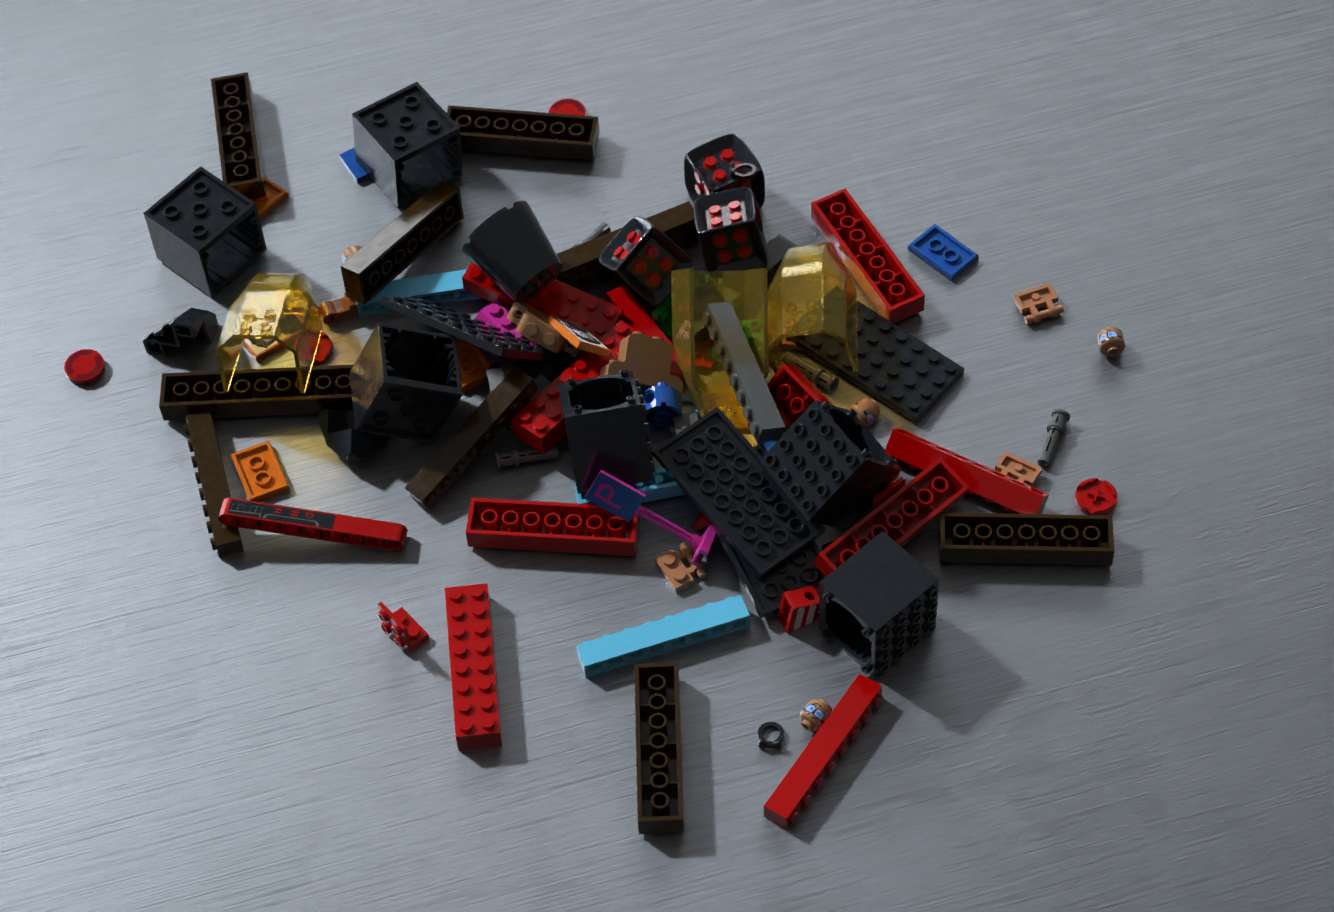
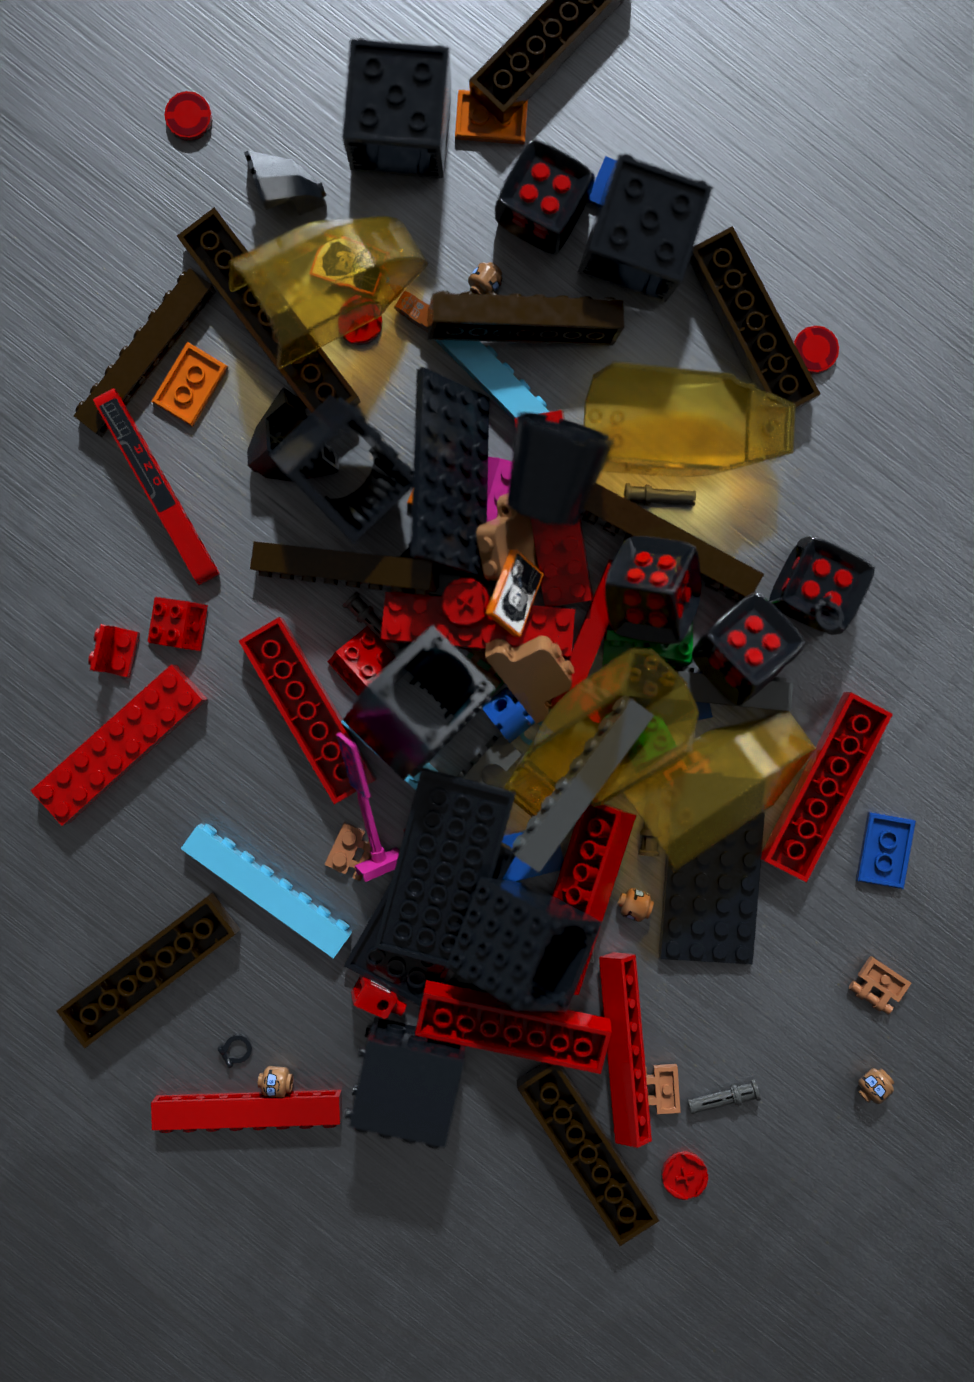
camera: 50 degrees right, 35 degrees up
none -> red bracket [148,597,208,651]
none -> red bracket [327,627,396,696]
none -> red tile [441,578,489,626]
none -> black piece [495,139,595,255]
none -> clear yellow windscreen [584,361,796,477]

